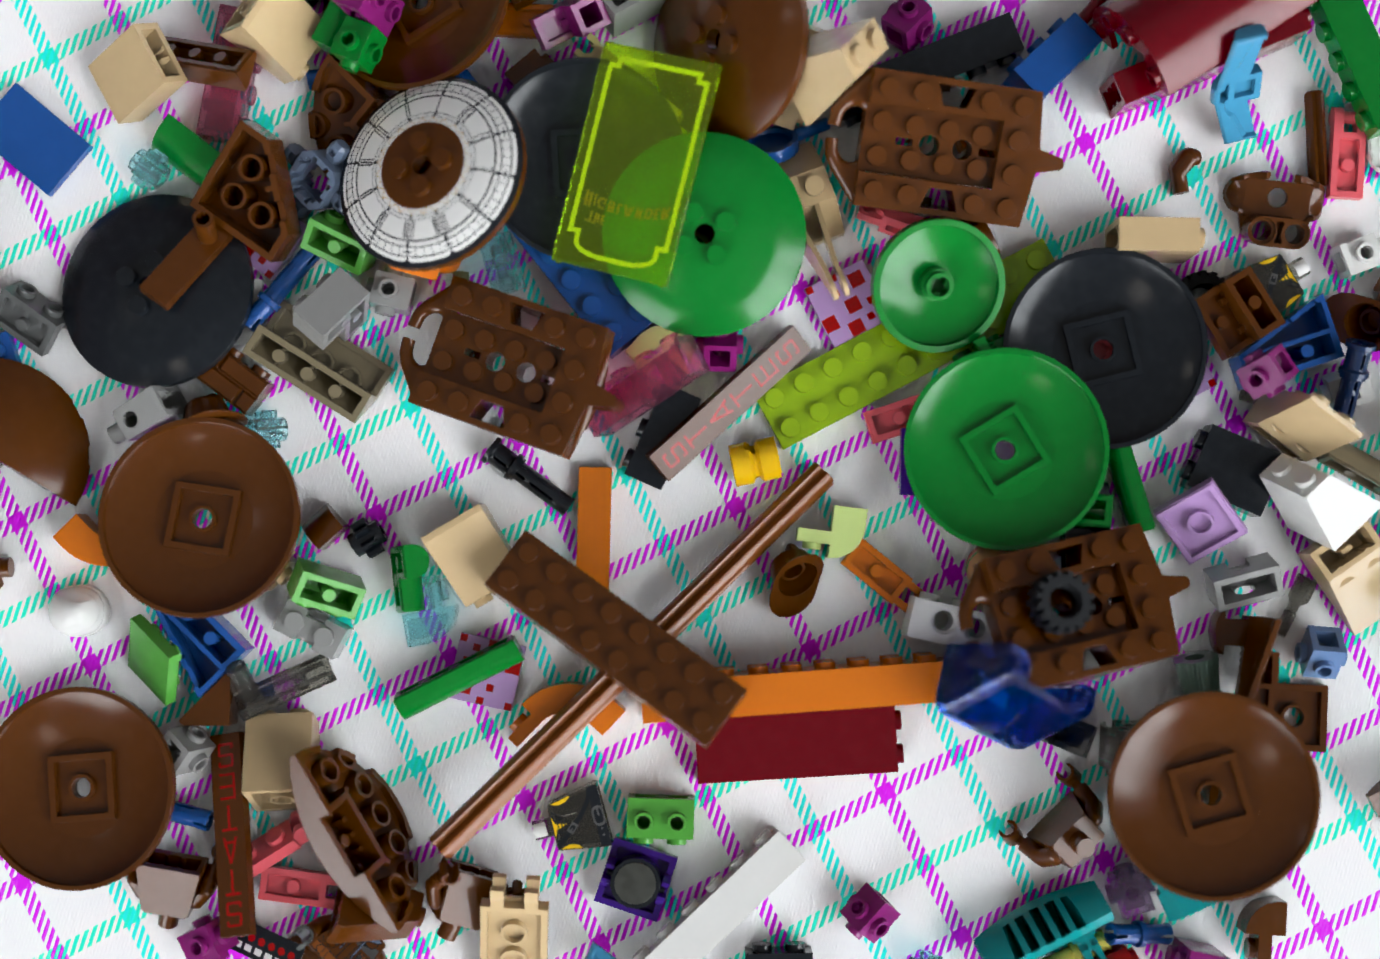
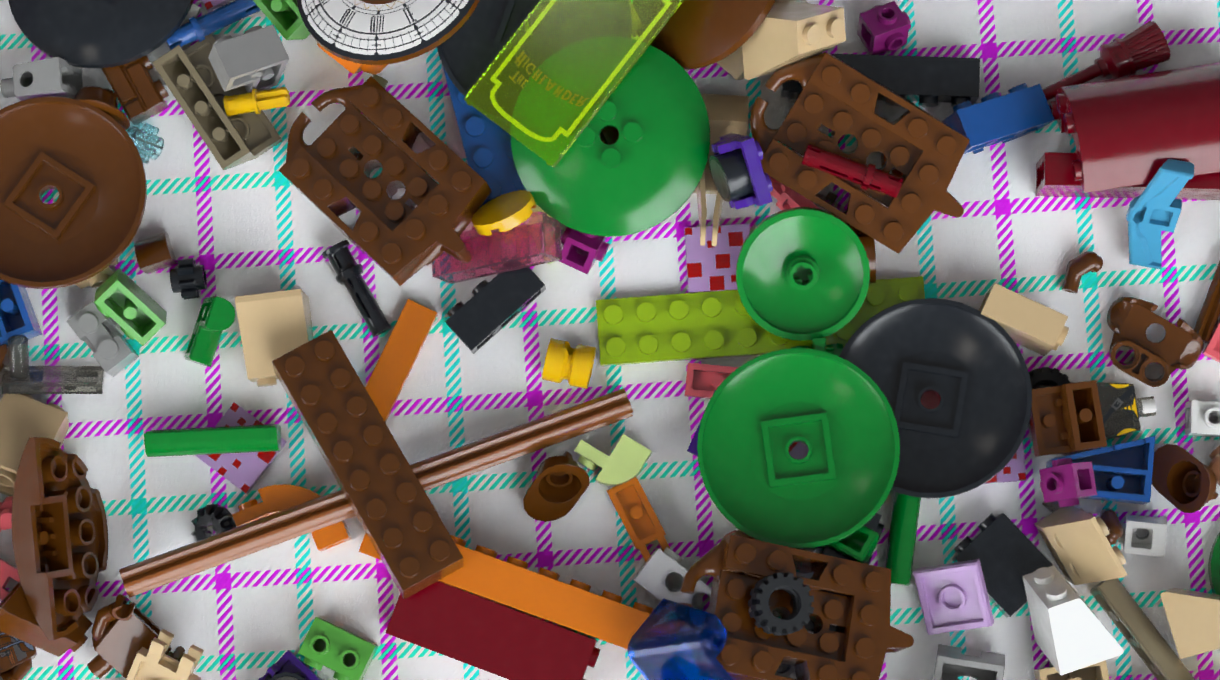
camera: 30 degrees right, 5 degrees down
light grey brick [366,267,417,317] -> none
clear light blue brick [402,574,459,648] -> none
clear light blue hips [480,230,526,294] -> none
clear smoke torso [532,779,614,851] -> none
tile [645,325,812,481] -> none
blue piece [747,117,831,163] -> none
dark blue pin [1333,338,1377,419] -> none
none -> black gear [190,504,236,541]
none -> yellow axle [223,87,290,117]
none -> yellow tile [471,190,537,236]
none -> piece [709,133,773,210]
none -> dark red pin [801,144,903,198]
none -> reddish brown arm [1099,508,1124,545]

